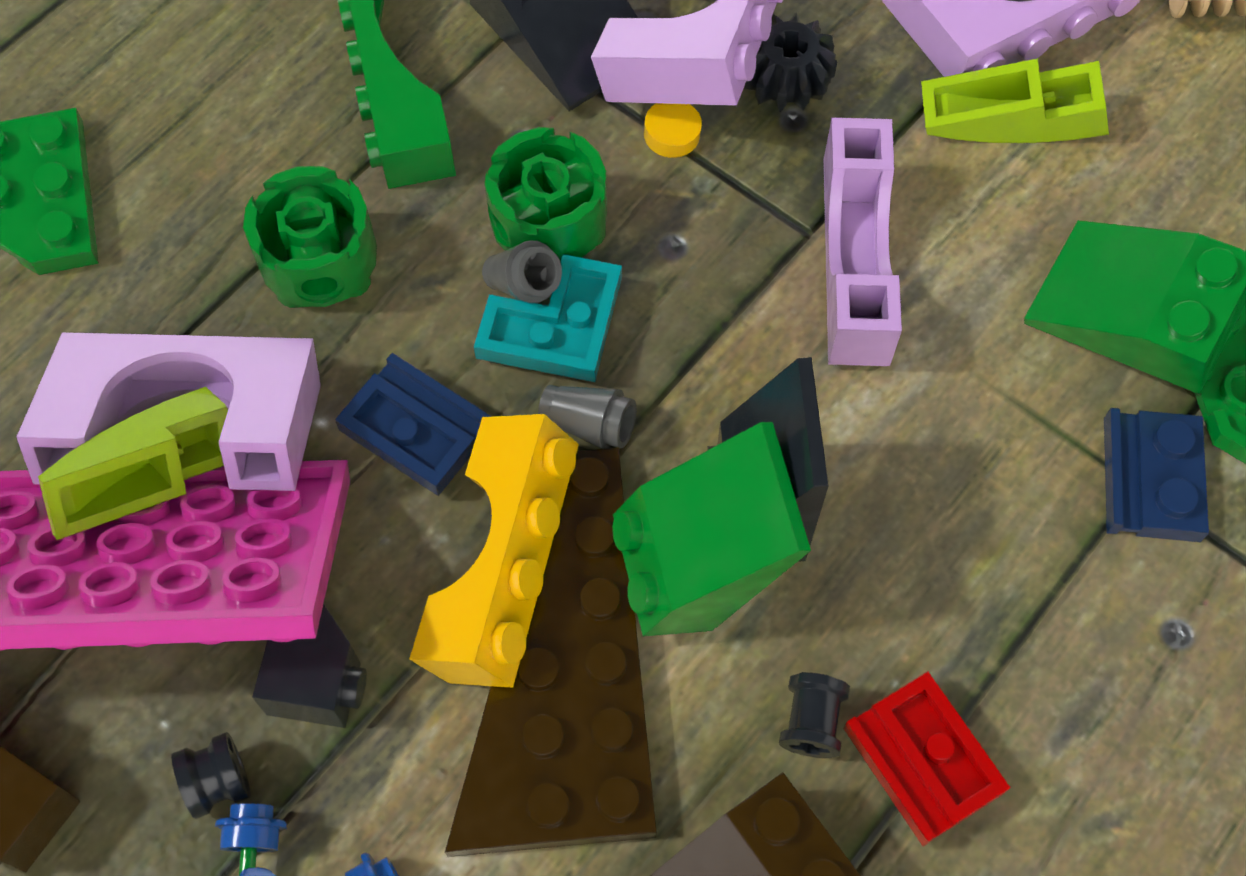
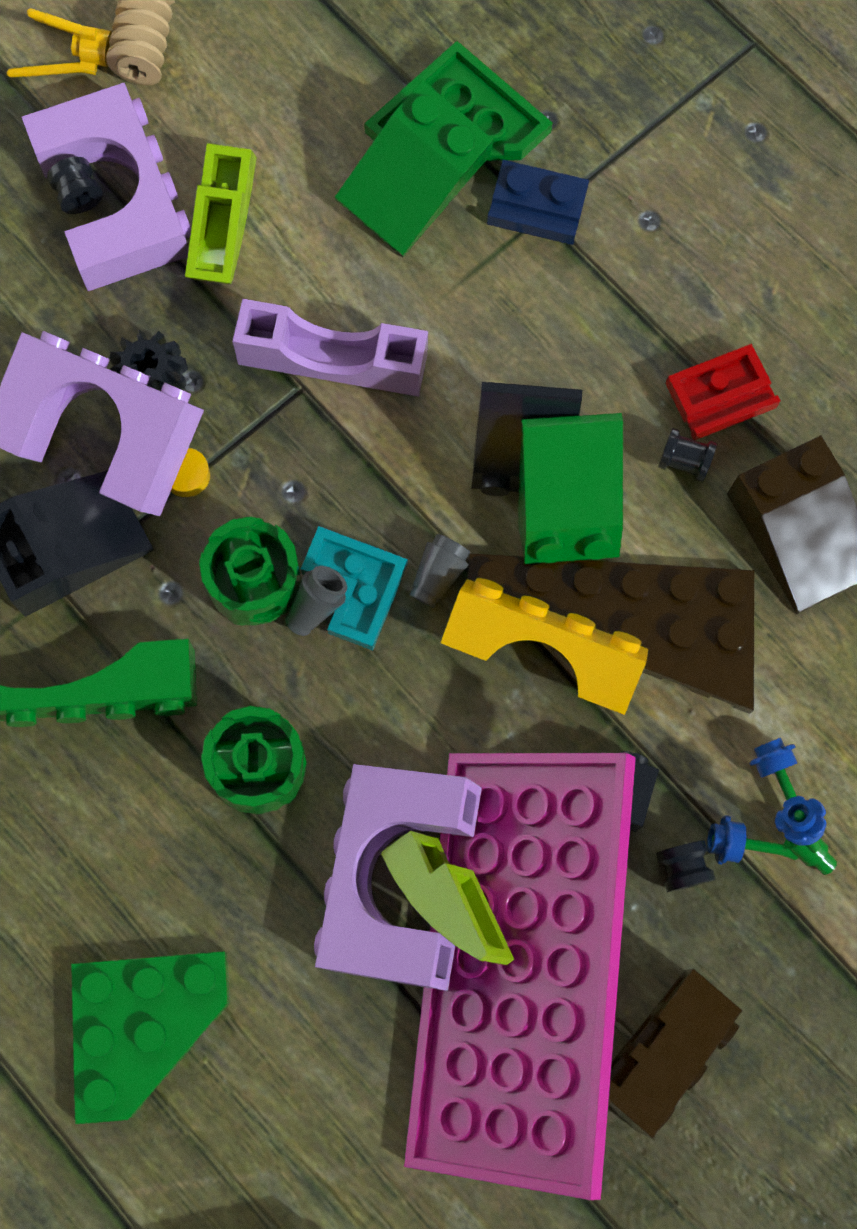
camera: 85 degrees left, 10 degrees up
dark blue plate [335,353,492,496] -> none

